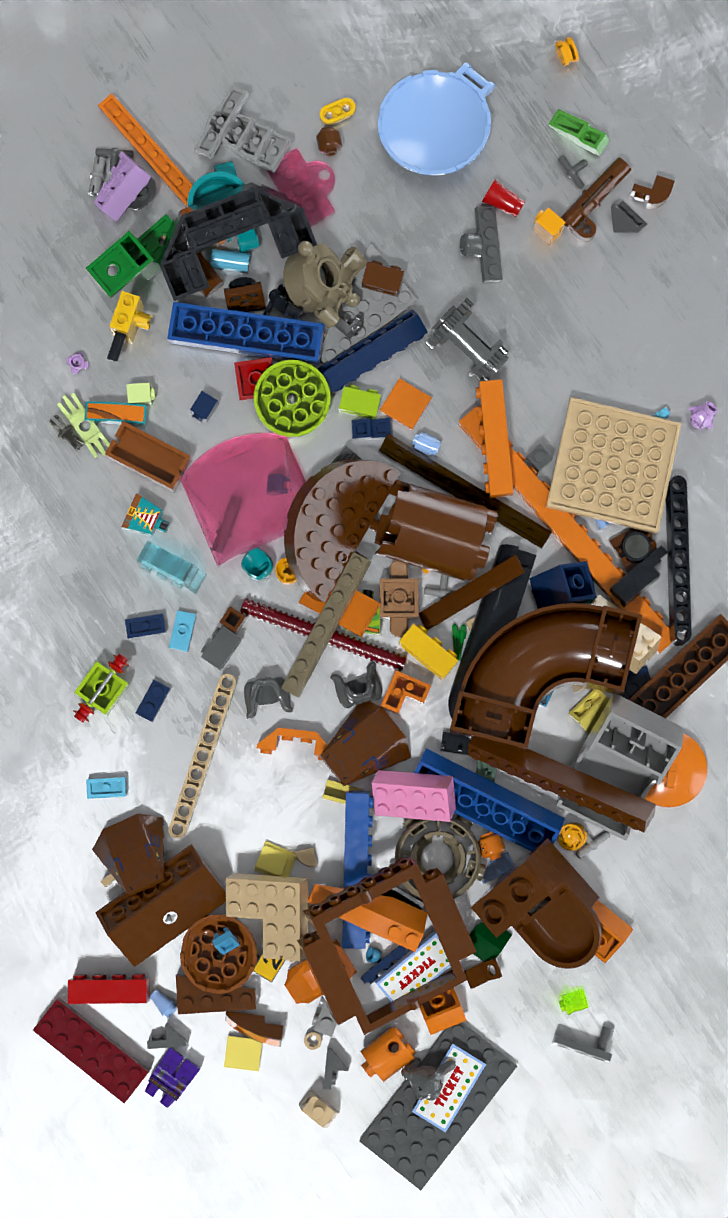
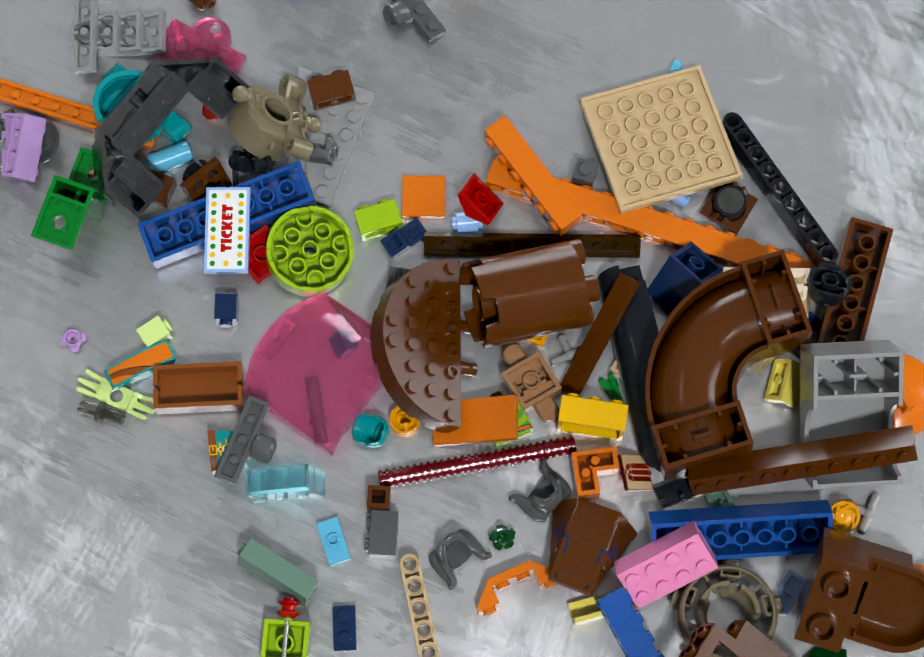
camera: 30 degrees left, 10 degrees down
yellow piece [107,291,152,362] -> none
dark blue plate [125,614,166,639] -> none
dark tan plate [281,552,371,698] -> none
dark blue brick [317,309,428,393] -> none
dark grey piece [425,298,509,381] -> none
orange head [478,832,505,861] -> none
black piece [610,546,668,608] -> none
lavender rock [689,401,718,429] -> none
none -> tile [204,187,251,274]
none -> dark grey plate [214,395,277,486]
none -> sand green brick [237,538,319,607]
none -> red slope [457,173,504,225]
none -> dark green plant [488,524,516,551]
none -> piece [617,454,654,491]
none -> black cylinder [806,263,852,307]

